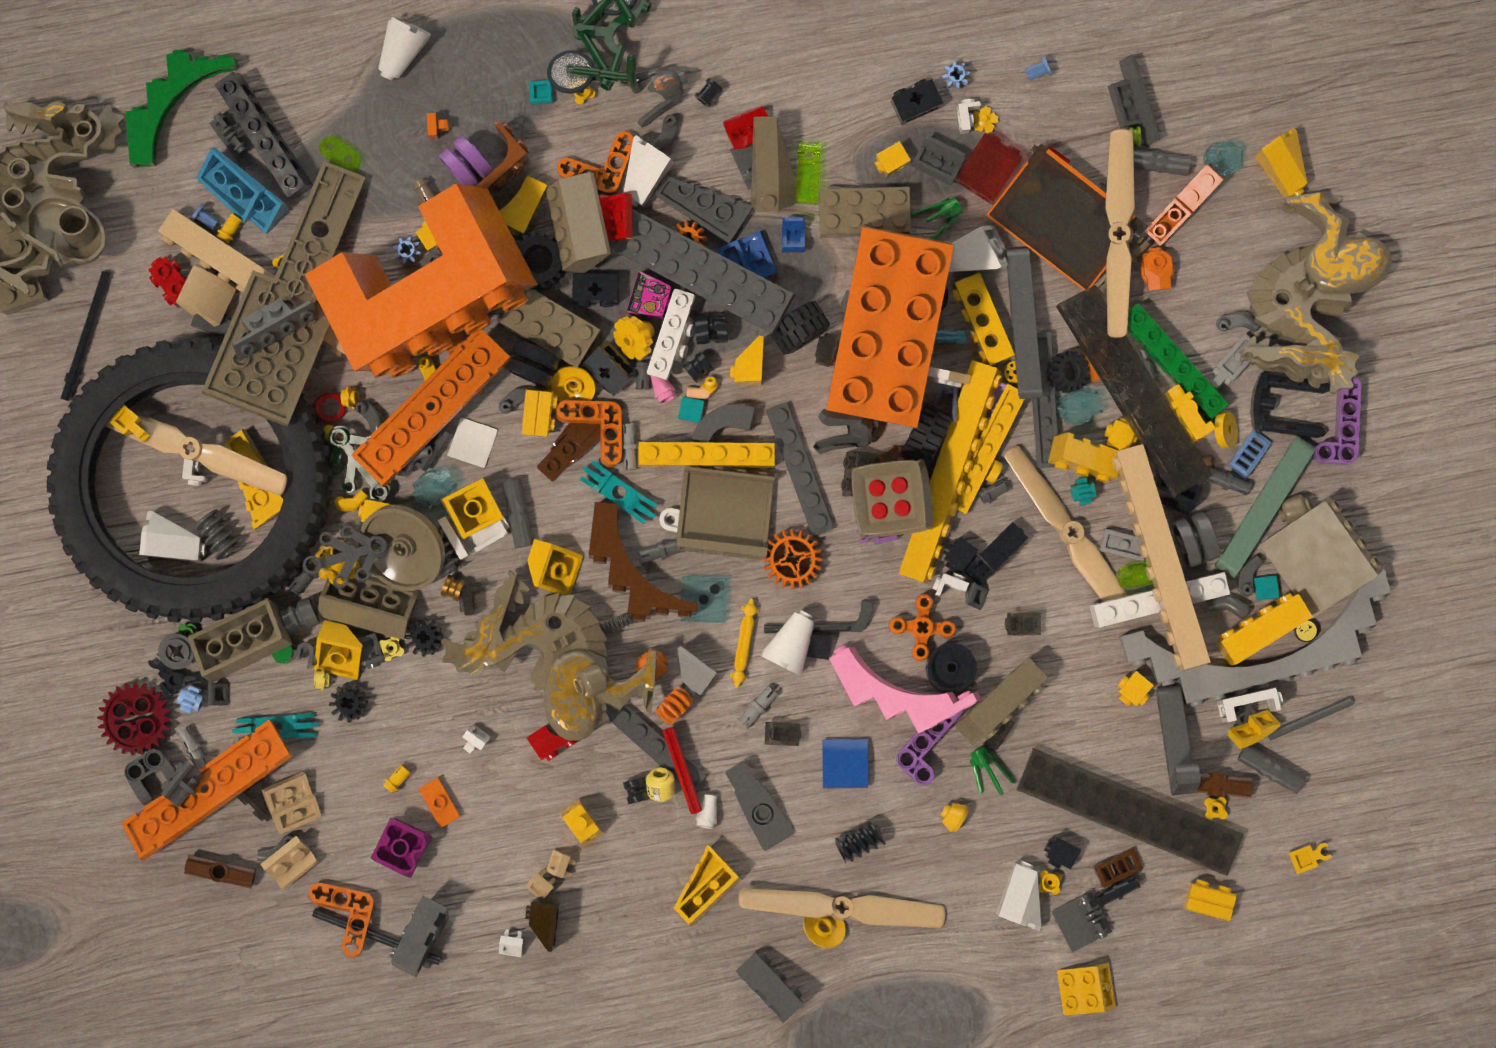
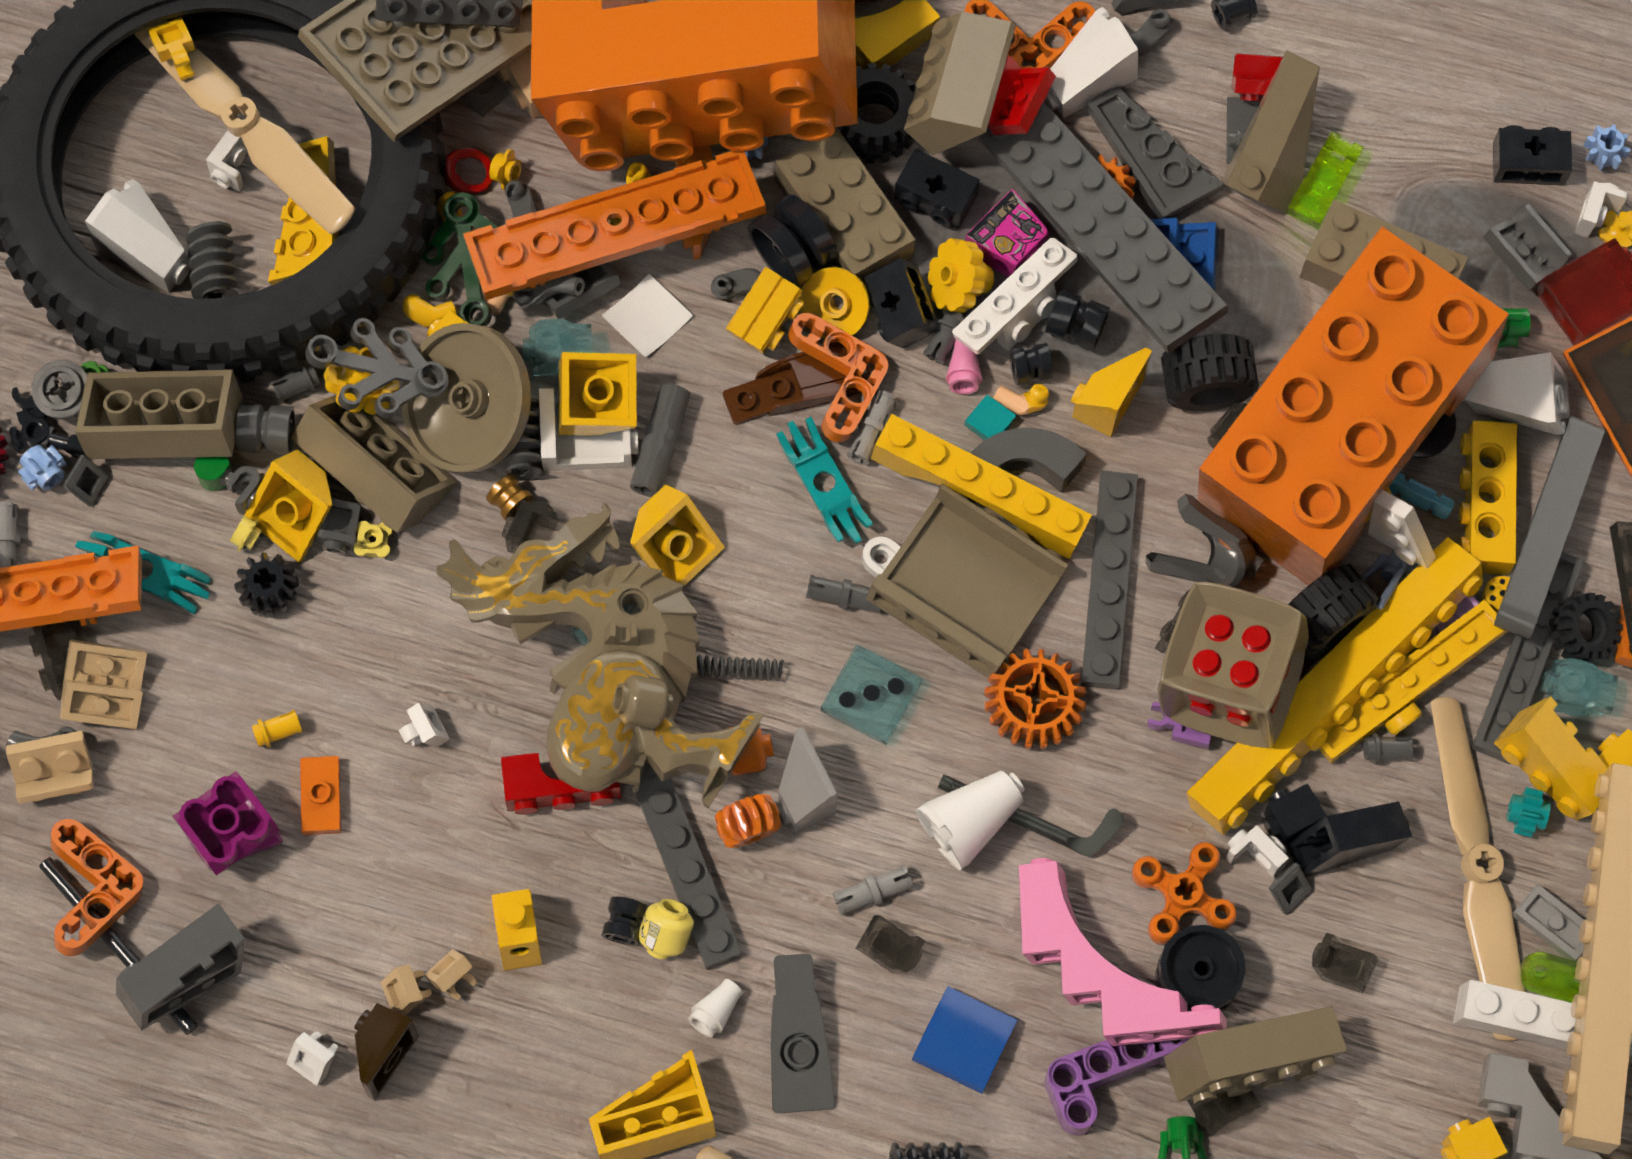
camera: 25 degrees right, 15 degrees down
black gear [405,618,444,657] -> none
reddish brown arch [589,502,697,622] -> none
red axle [663,727,702,814] -> none
yellow wheel [730,598,759,688] -> none
blue bracket [782,216,805,253] -> none
black slope [806,634,832,660] -> none
yellow brick [874,141,911,177] -> none

